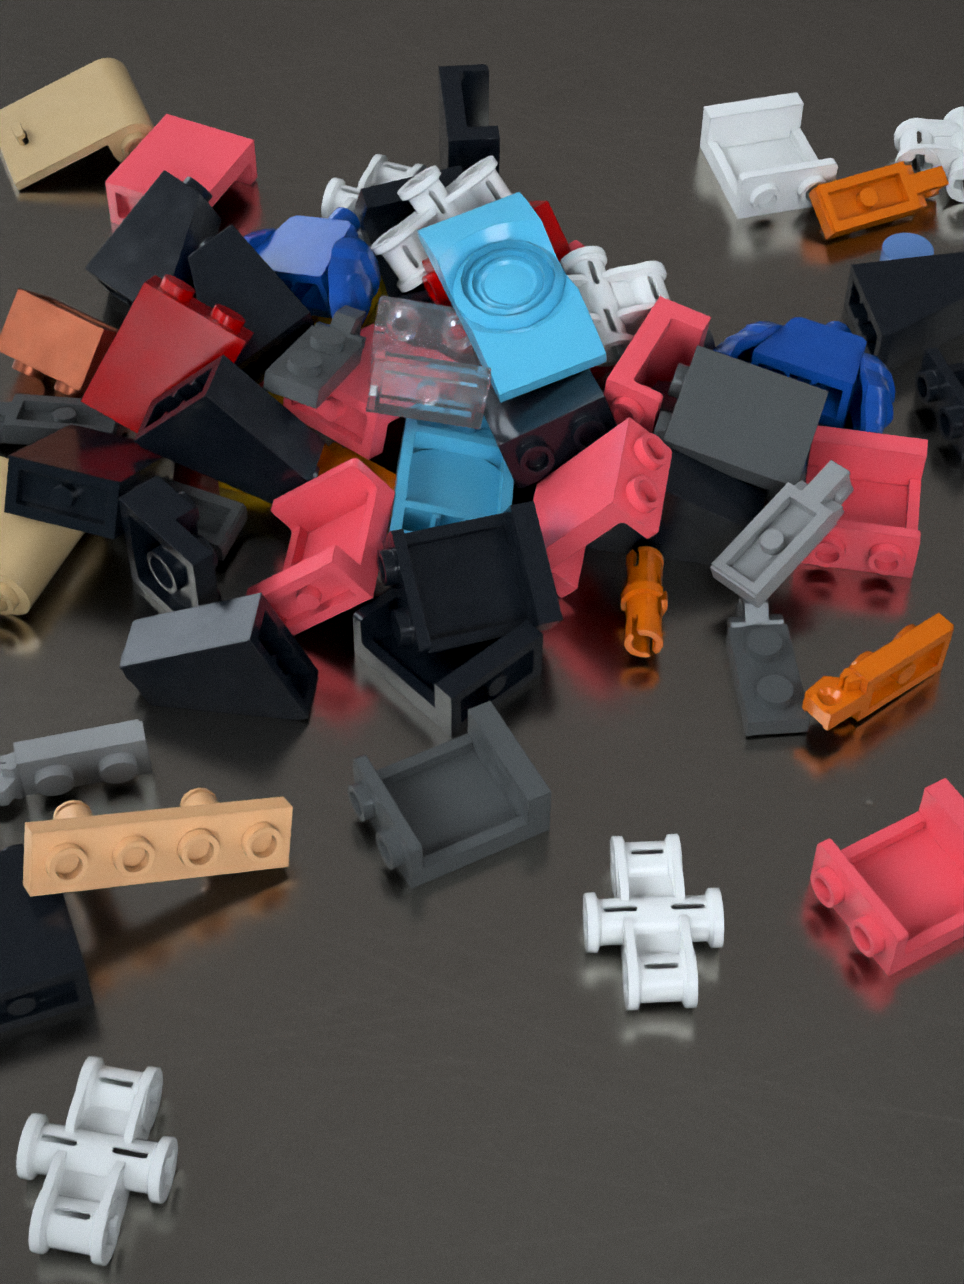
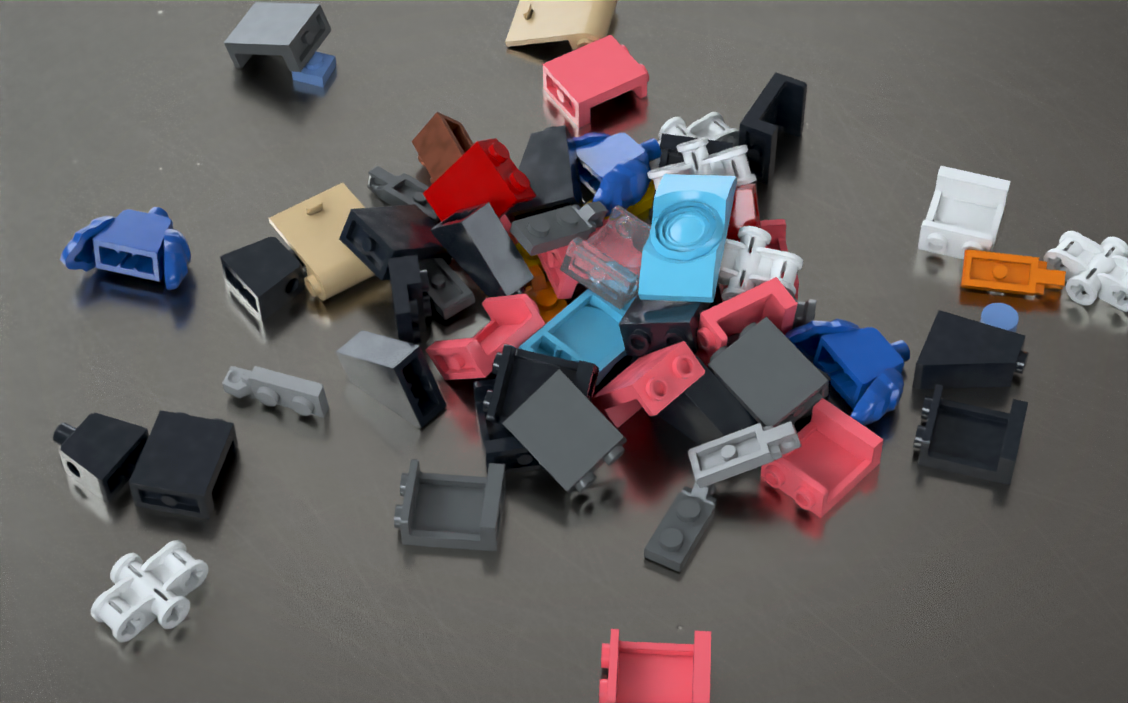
camera: 35 degrees right, 0 degrees up
light nougat plate [23,787,293,897] -> none
black slope [85,170,222,308] -> none
white axle [583,834,724,1010] -> none
orange pin [620,546,668,658] -> none
orange hinge [802,612,954,731] -> none
none -> dark grey panel [502,369,627,494]

